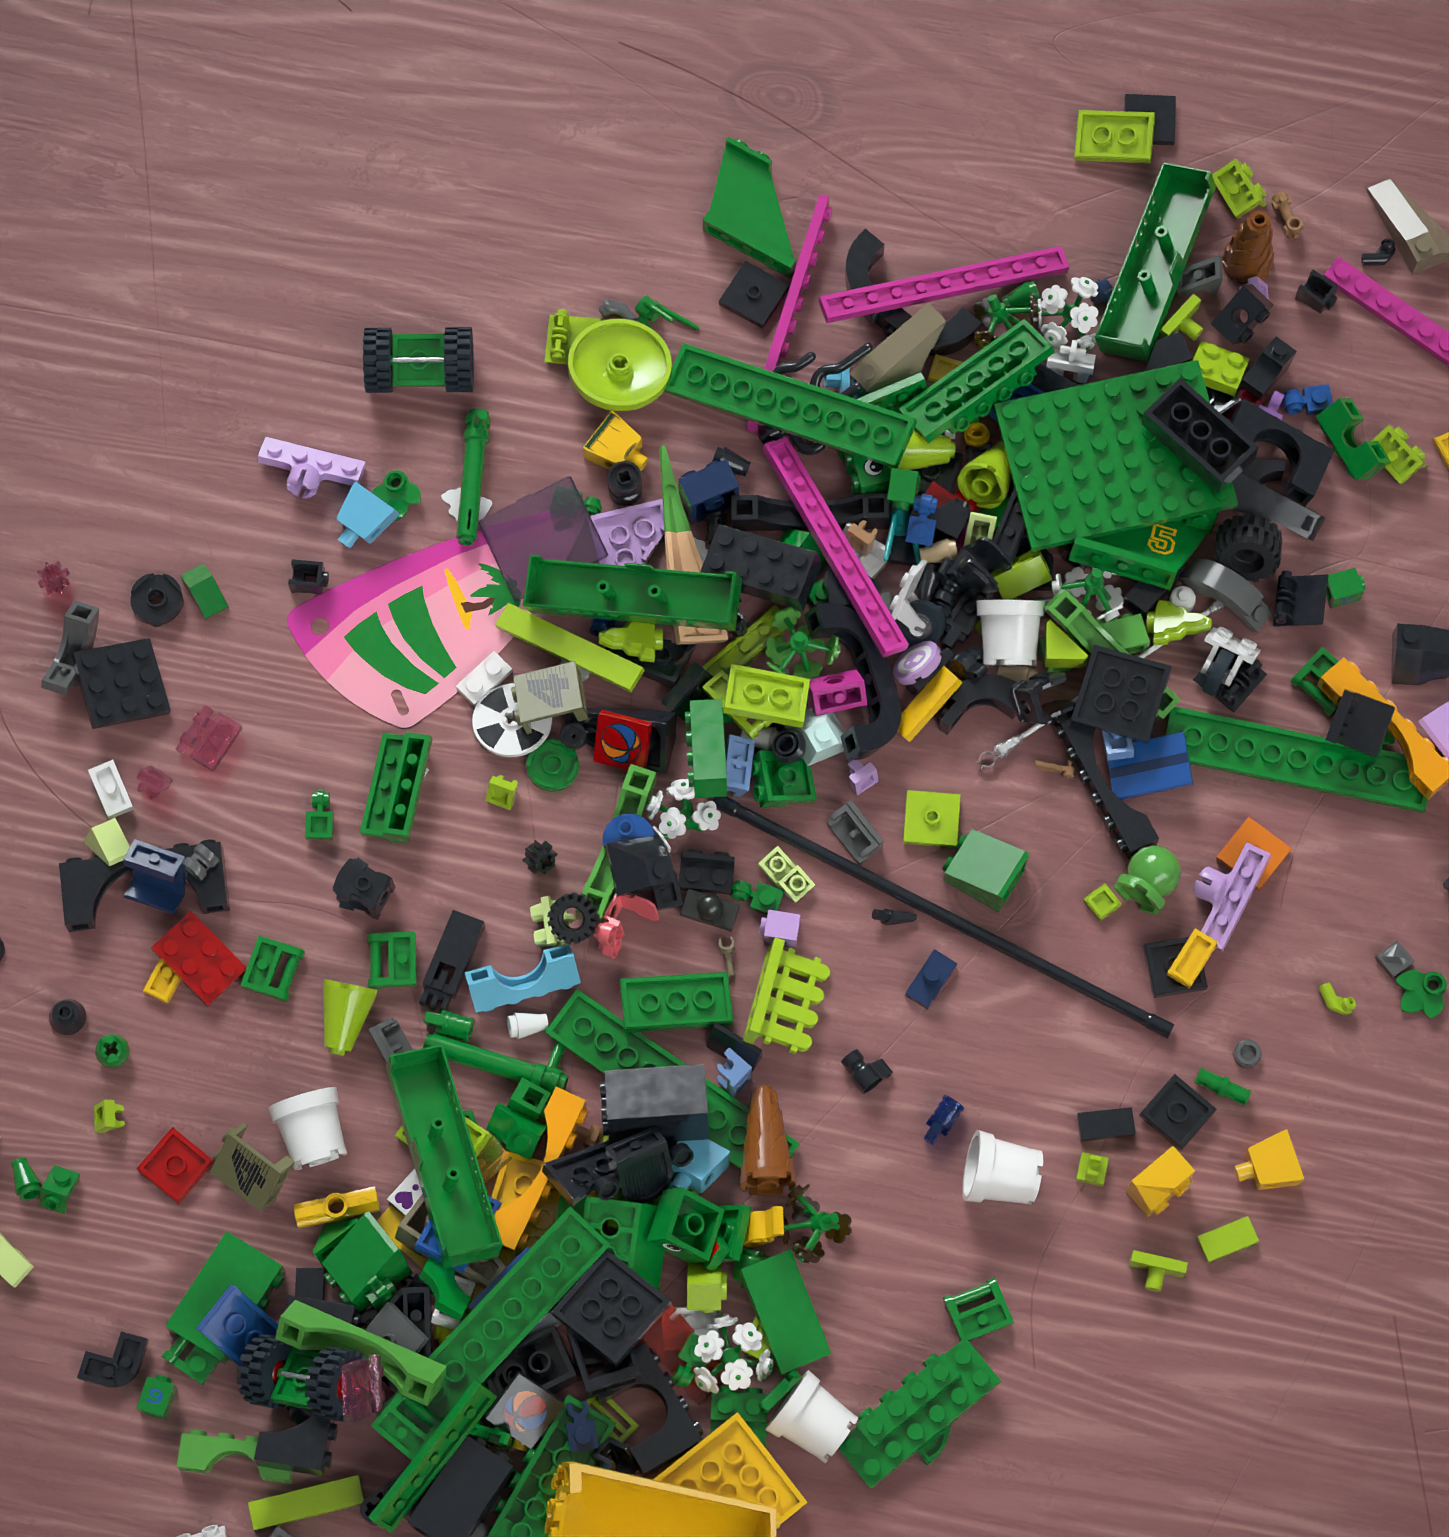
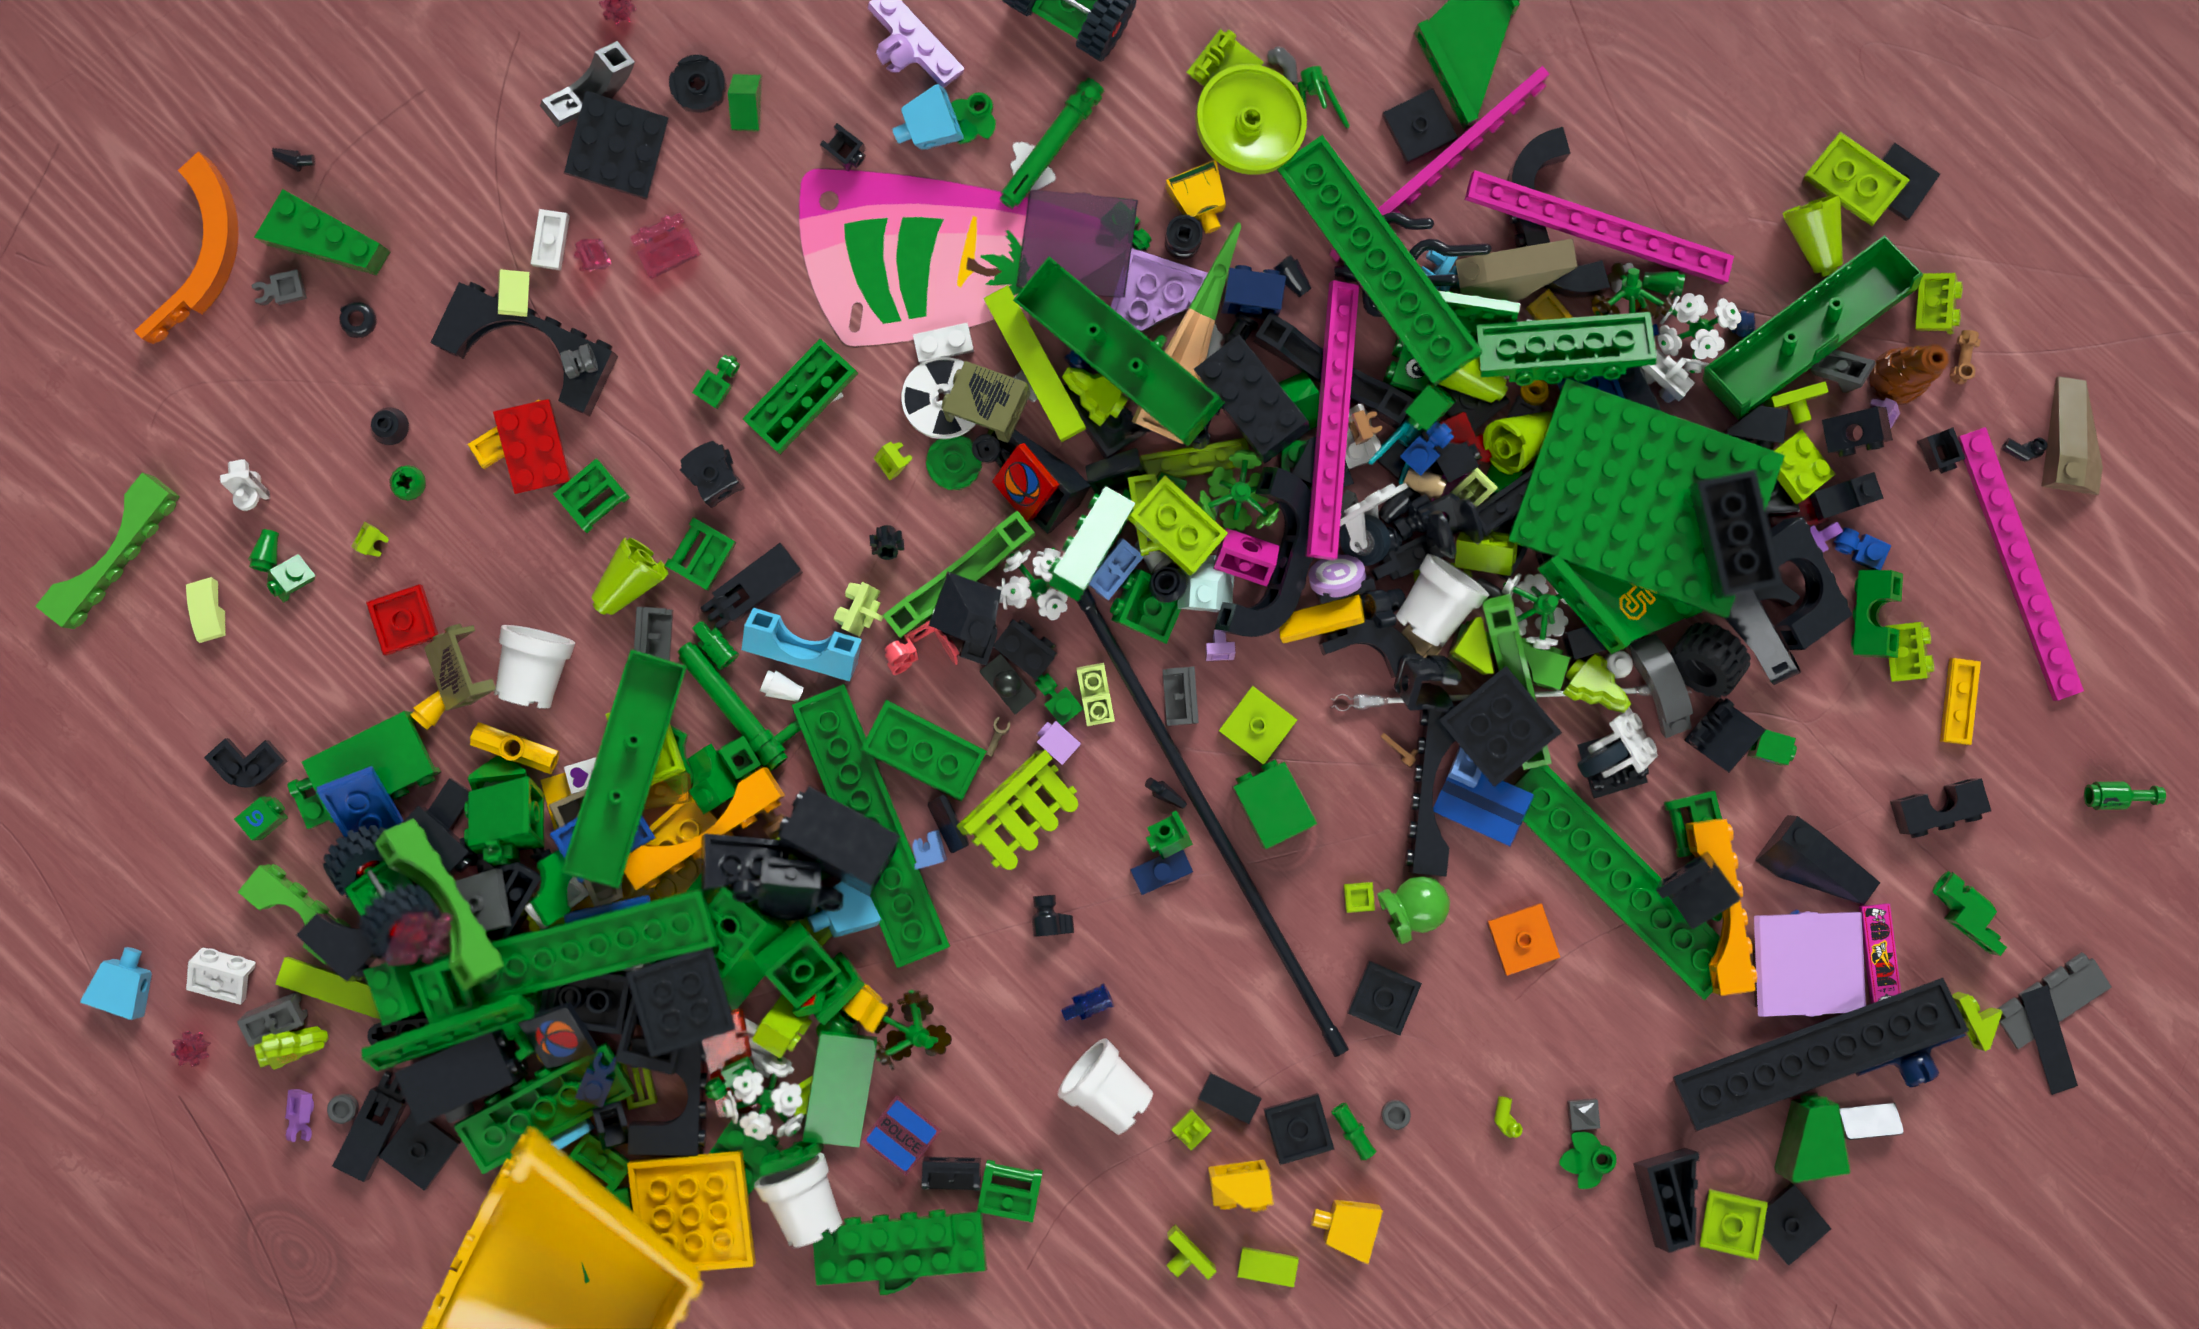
camera: 30 degrees right, 15 degrees up
dark blue panel [123,839,185,915] -> none
black tyre [547,892,599,944] -> none
blue plate [603,814,656,846] -> none
dark orange cone [740,1085,796,1196] -> none
yellow tile [1166,928,1218,989] -> none
lavender plate [1193,842,1272,951] -> none
none -> green slope [363,945,442,1025]
none -> yellow cone [410,689,445,730]
none -> piece [862,1095,942,1176]
none -> black hinge [922,1156,981,1191]
none -> green brick [1145,810,1193,859]
none -> lime cone [1782,195,1843,277]

